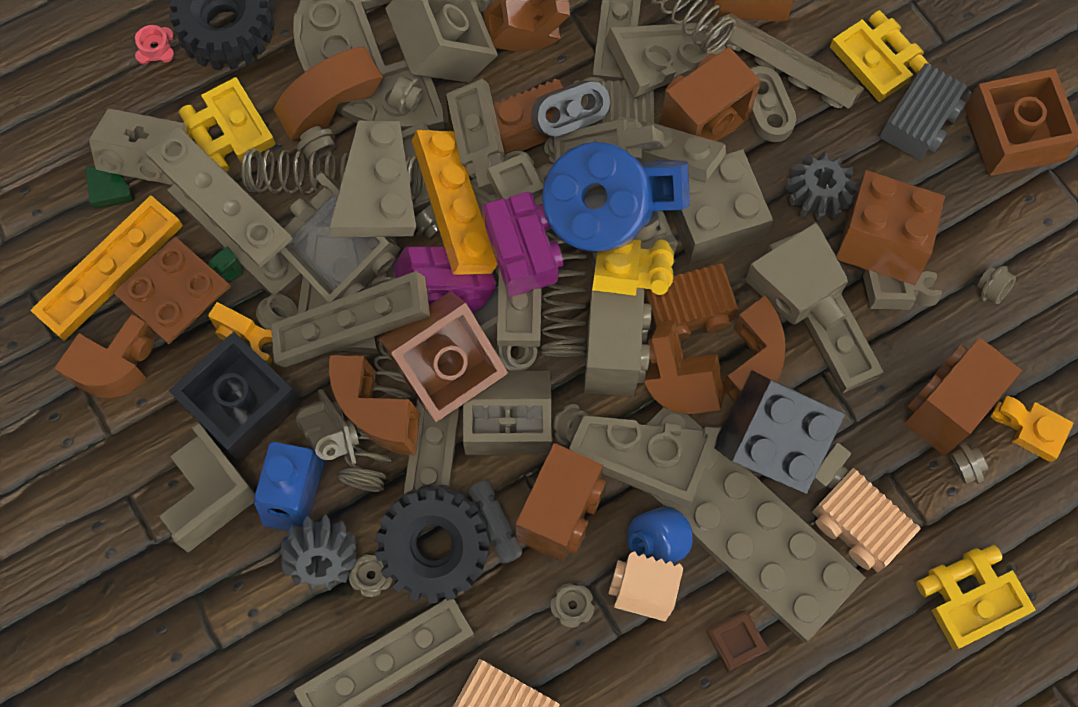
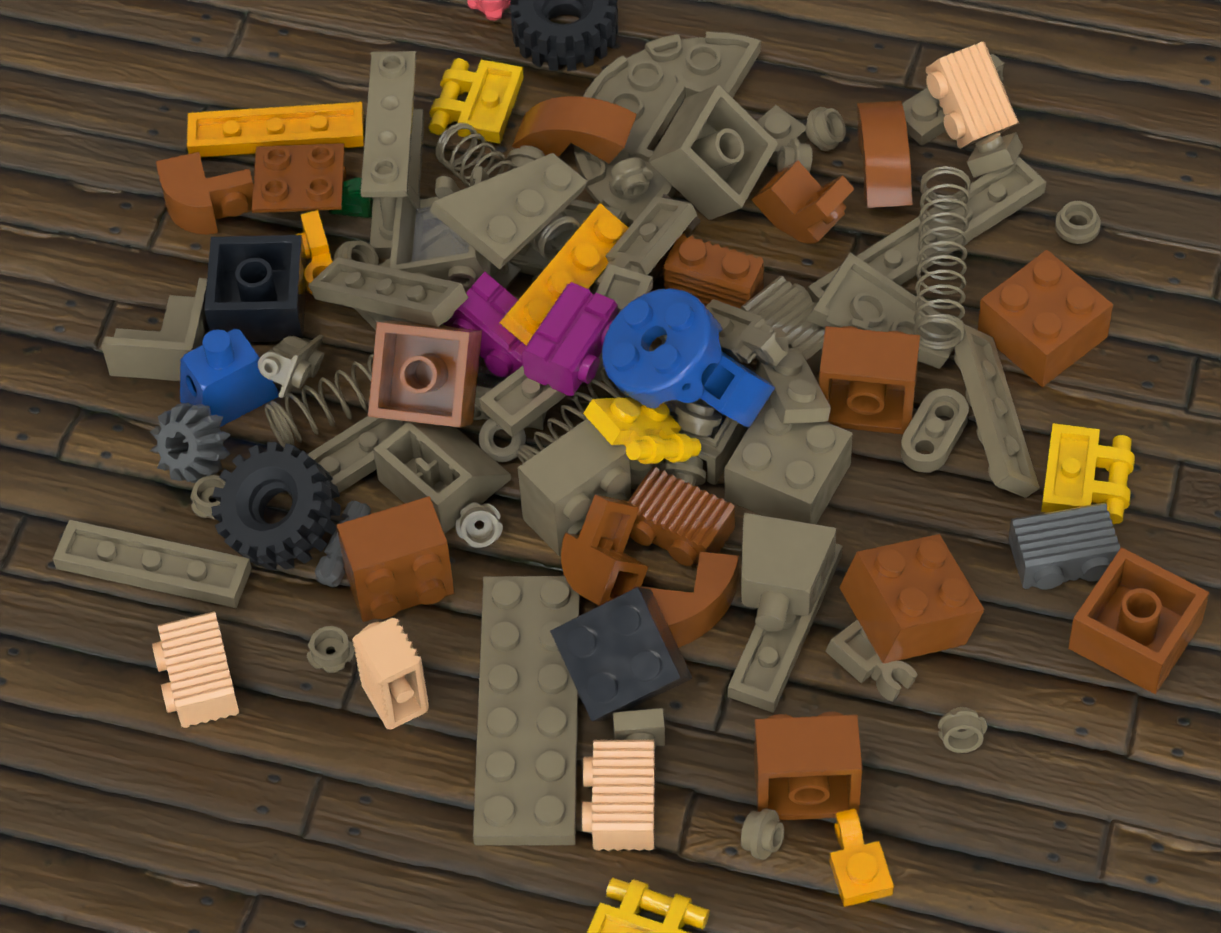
camera: 50 degrees right, 15 degrees down
dark green tile [85,166,134,209] -> none
dark tan brick [89,108,187,185] -> none
dark orange brick [329,355,421,456] -> none
dark grey plate [531,81,610,136] -> none
dark tan wing [569,415,720,509] -> none
blue head [627,506,693,564] -> none
reddish brown tile [706,610,769,673] -> none
dark grey gear [786,151,857,223] -> none

